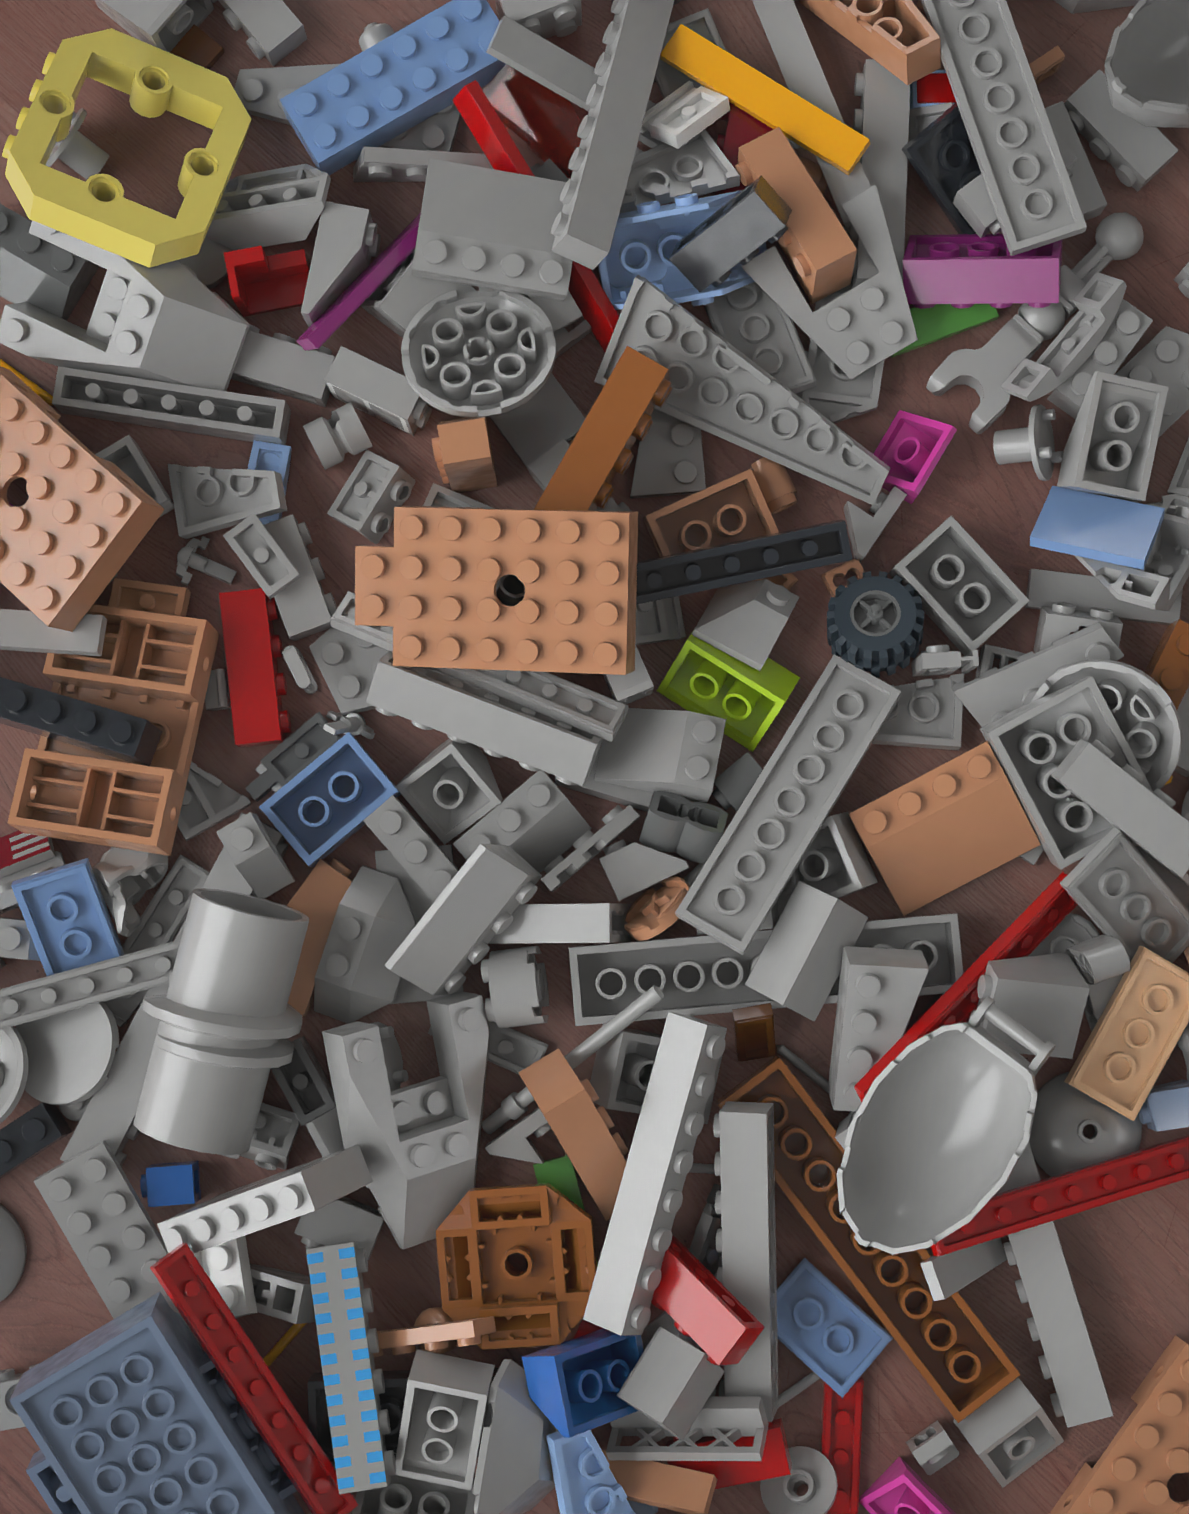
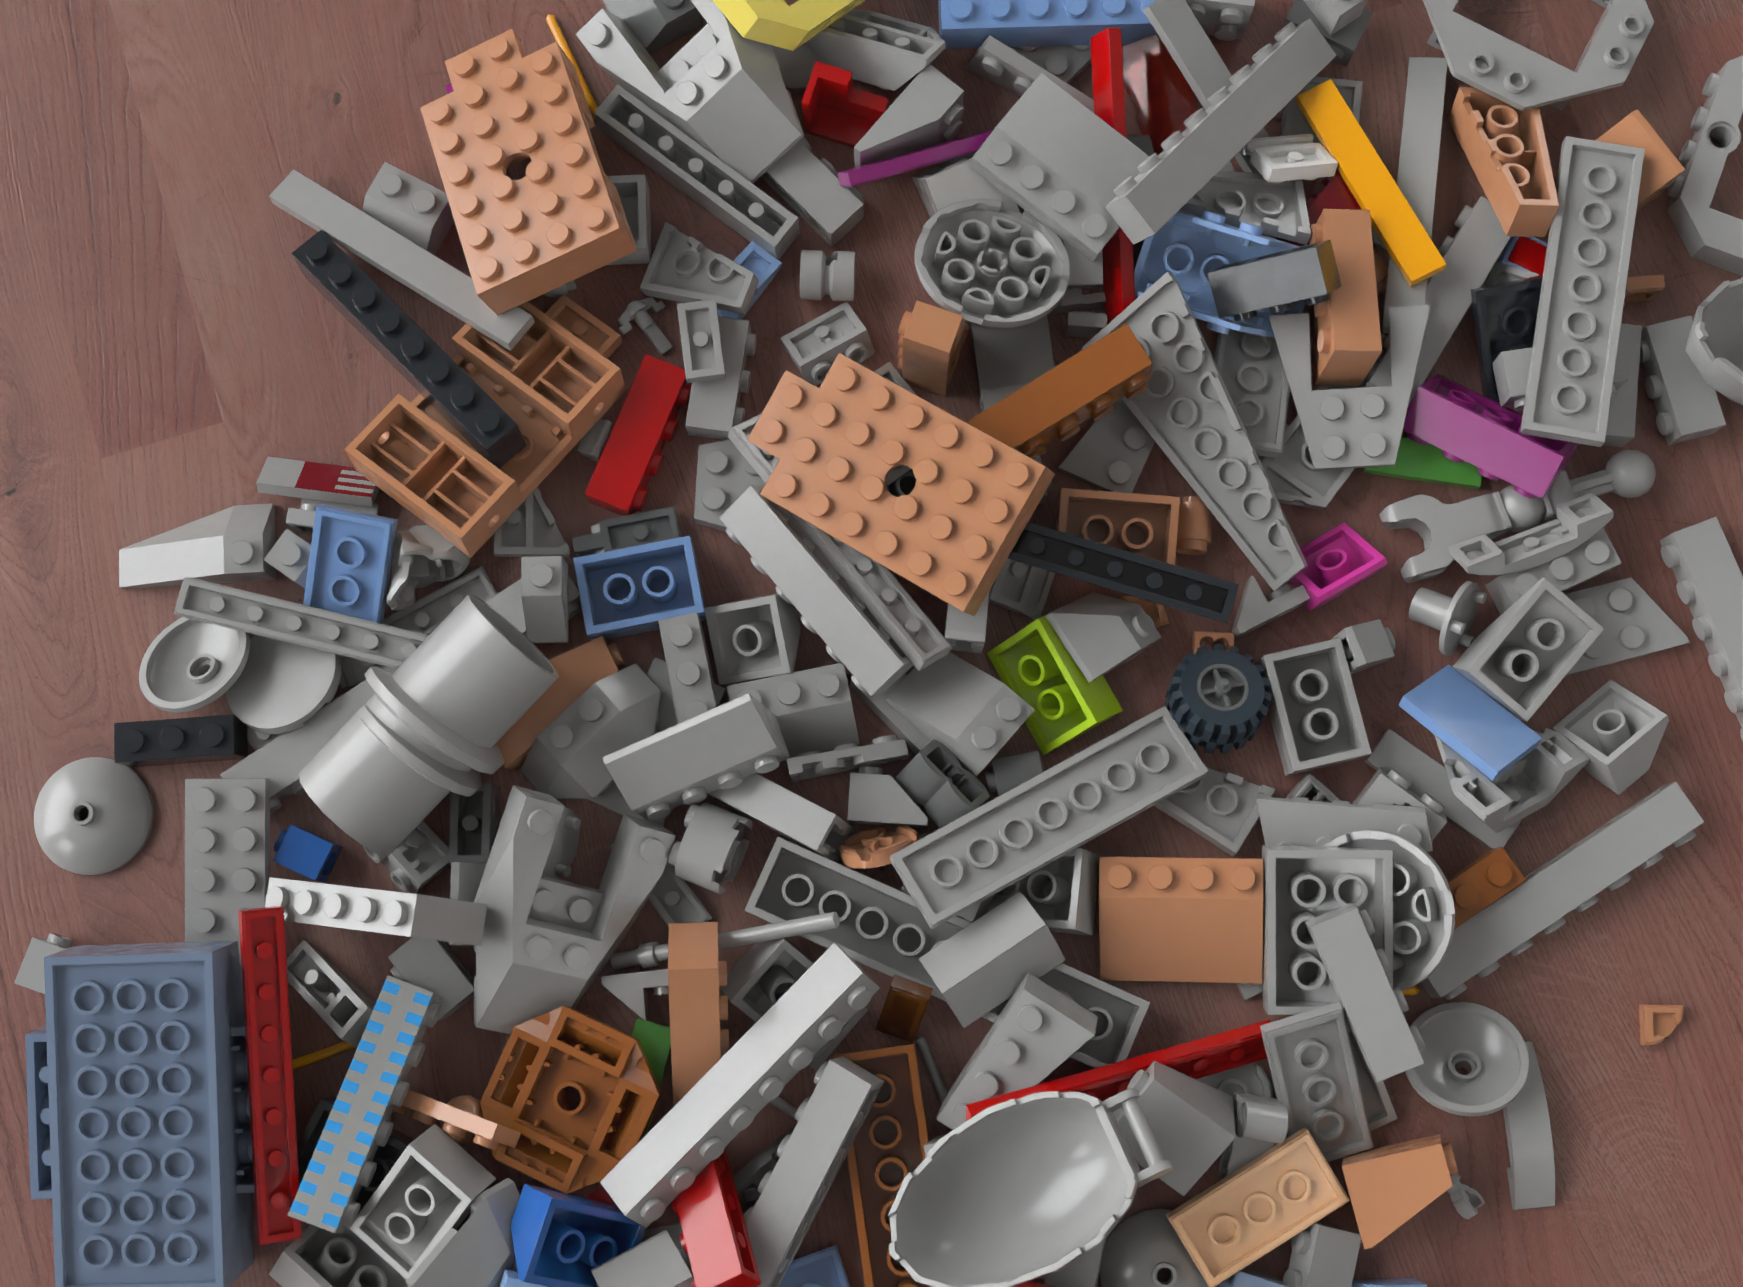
camera: 30 degrees right, 5 degrees down
white plate [194,1236,257,1318] -> none
light grey piece [282,645,318,694] -> none
light grey piece [323,711,375,739] -> none
light grey brick [324,346,432,436] -> none
light grey plate [911,645,979,677] -> none
none -> light grey tile [1065,311,1107,338]
none -> light grey slope [1330,619,1396,675]

